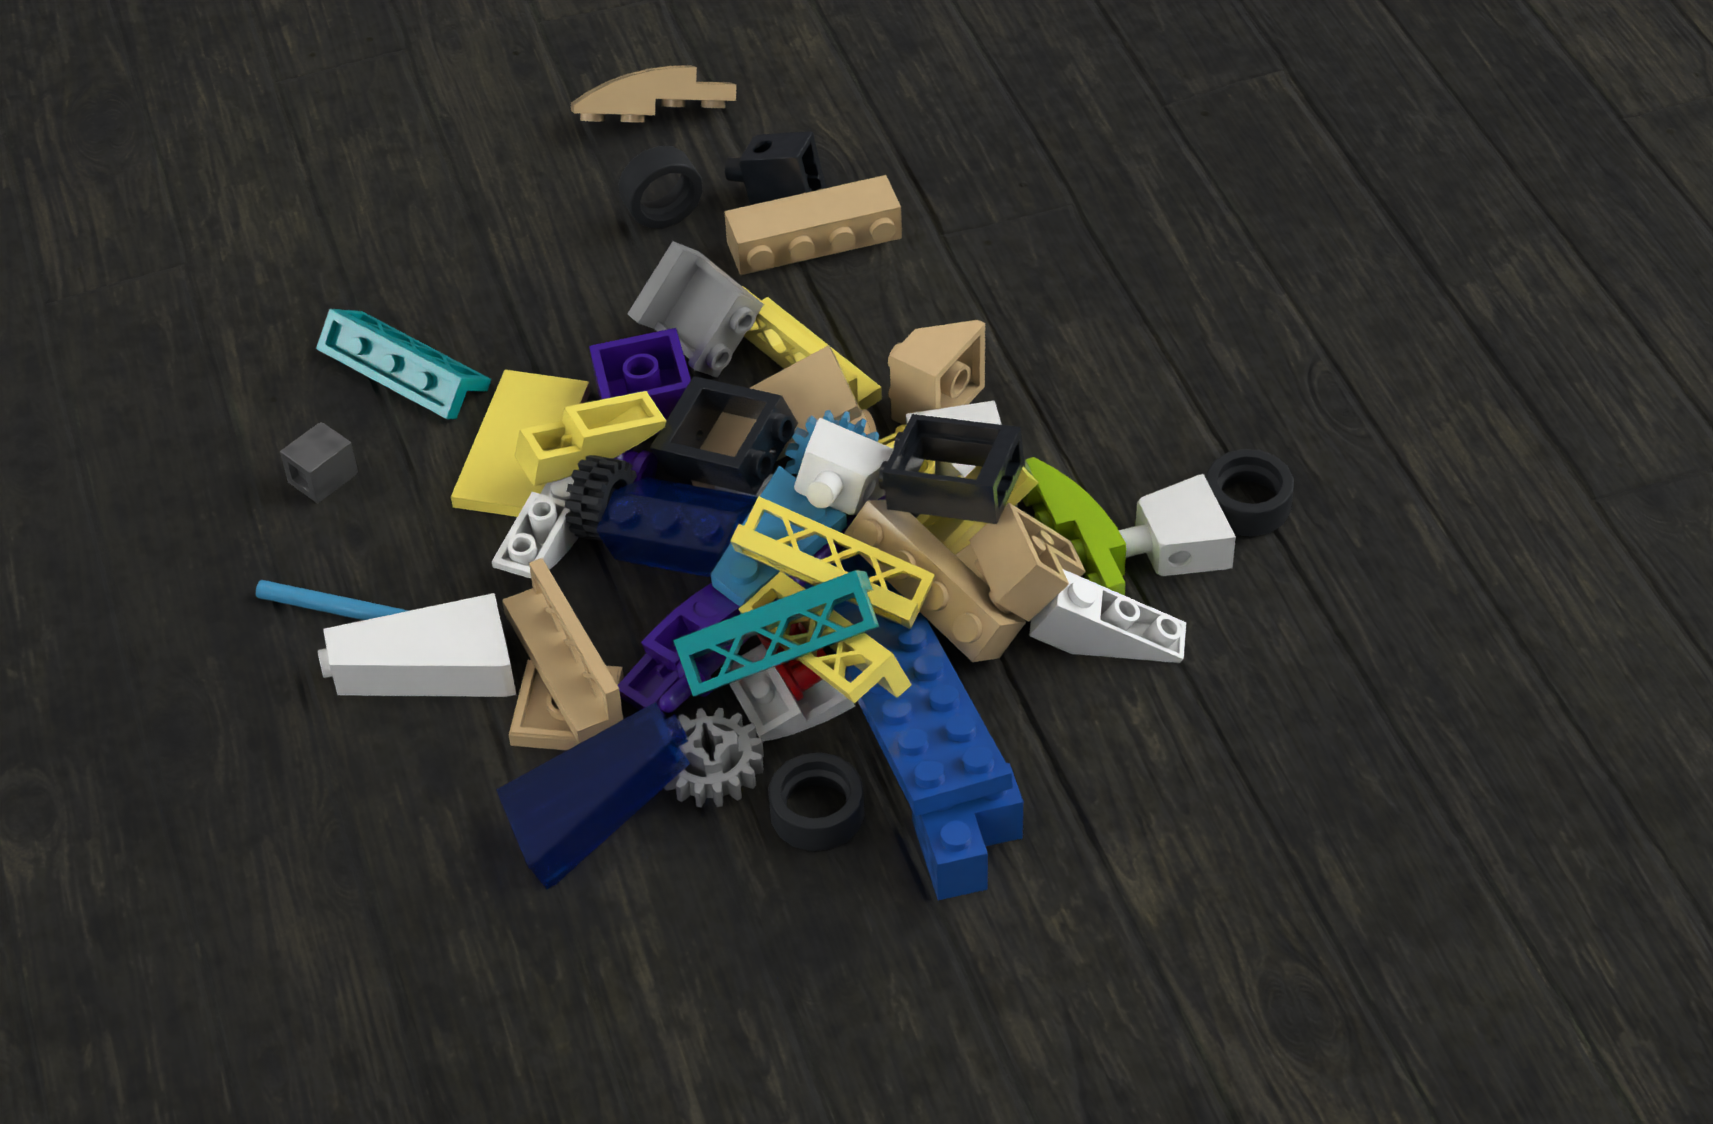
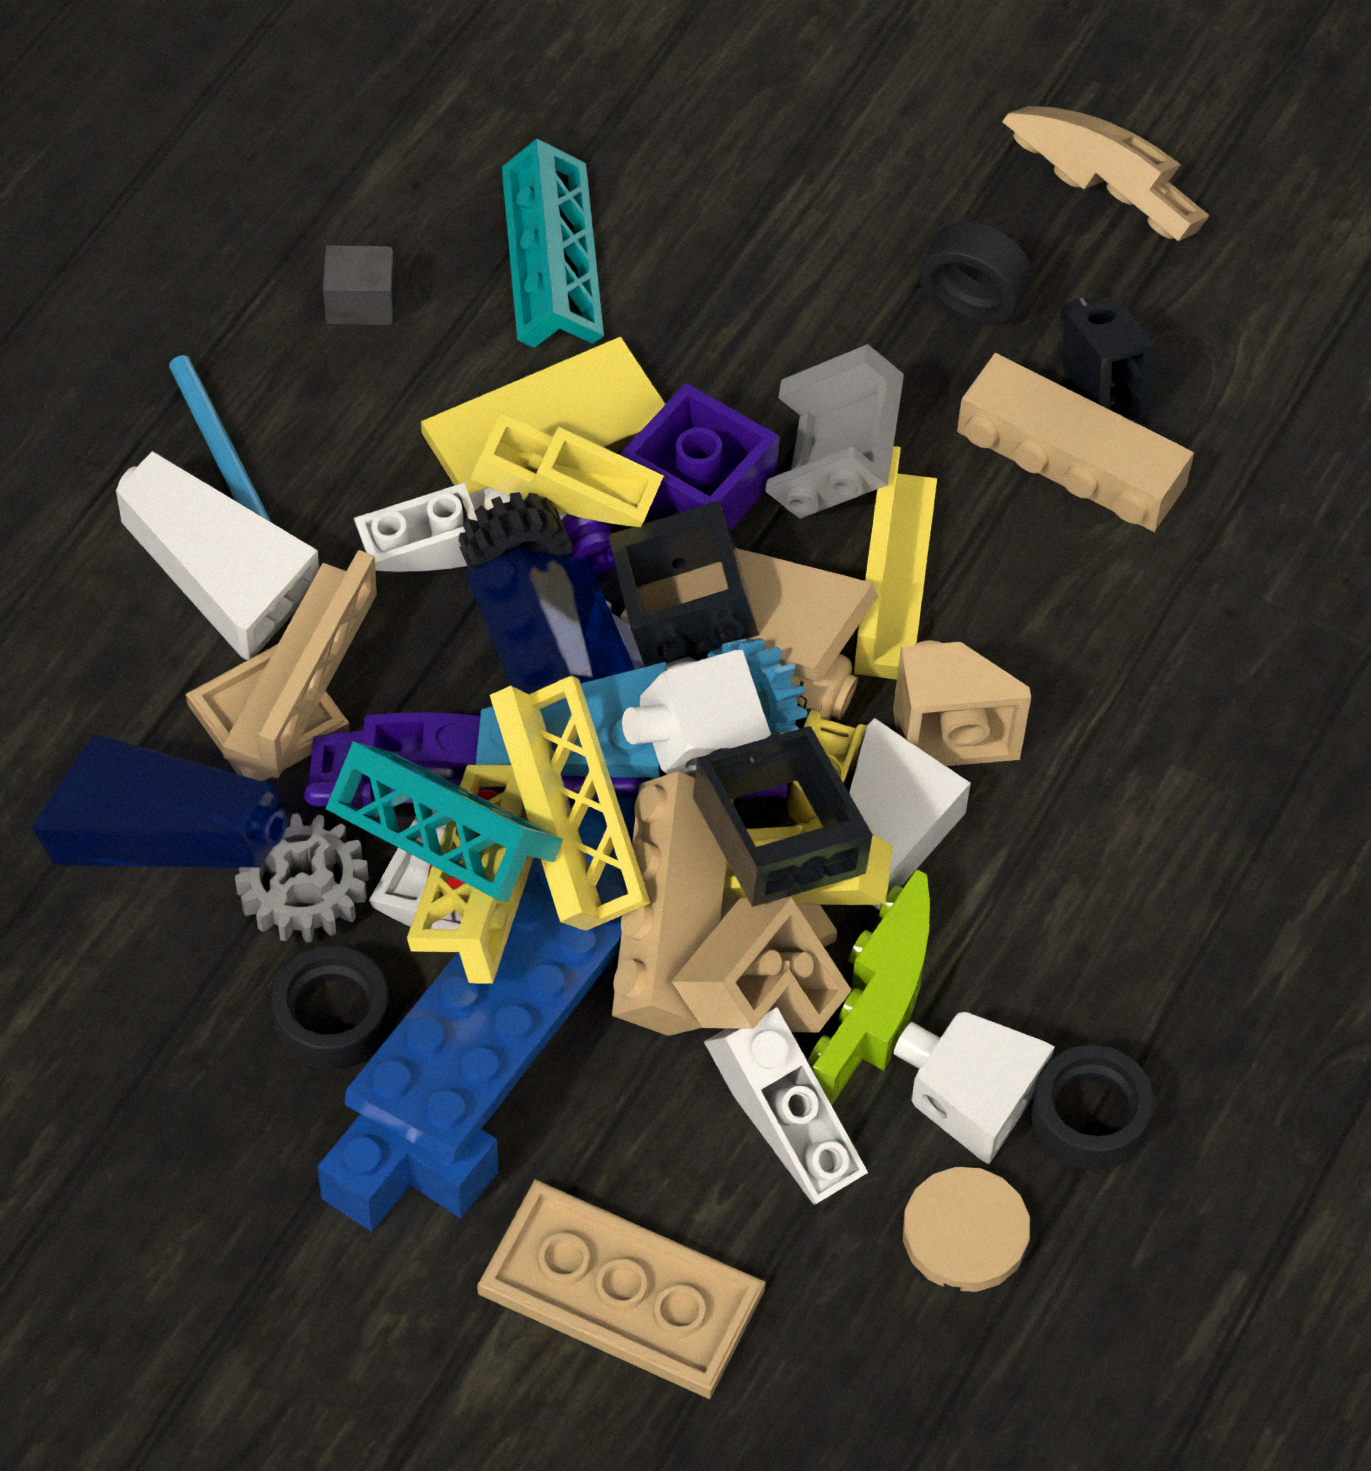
camera: 45 degrees right, 10 degrees up
none -> tan tile [478,1180,765,1399]
none -> tan tile [903,1167,1030,1292]

